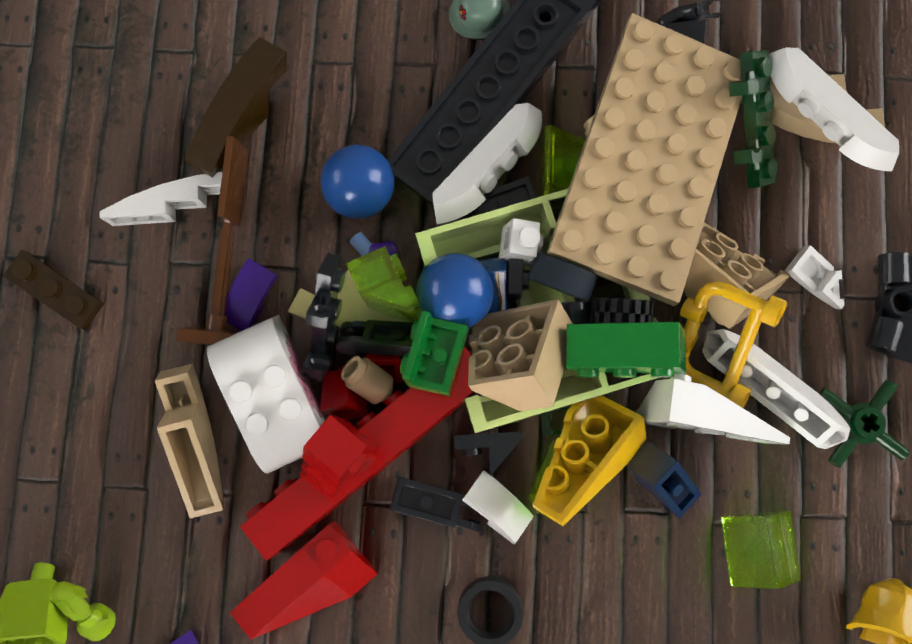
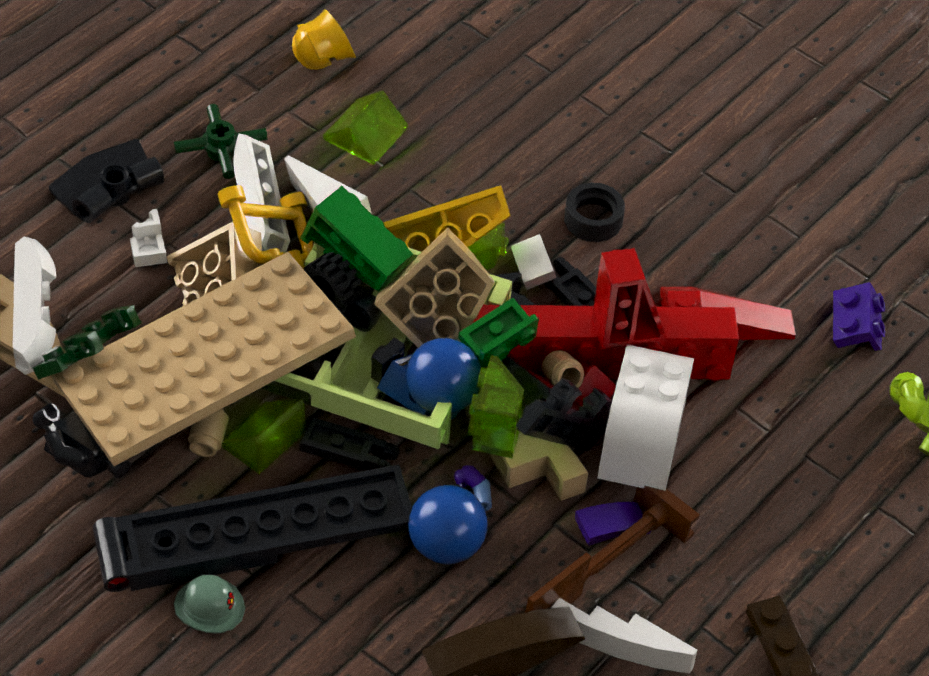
camera: 150 degrees left, 30 degrees down
tan slope [155,363,224,519] -> none
white brick [433,103,542,224] -> none
white brick [499,218,543,265] -> none
black wheel [527,253,598,302] -> none
dark blue slope [626,441,701,519] -> none

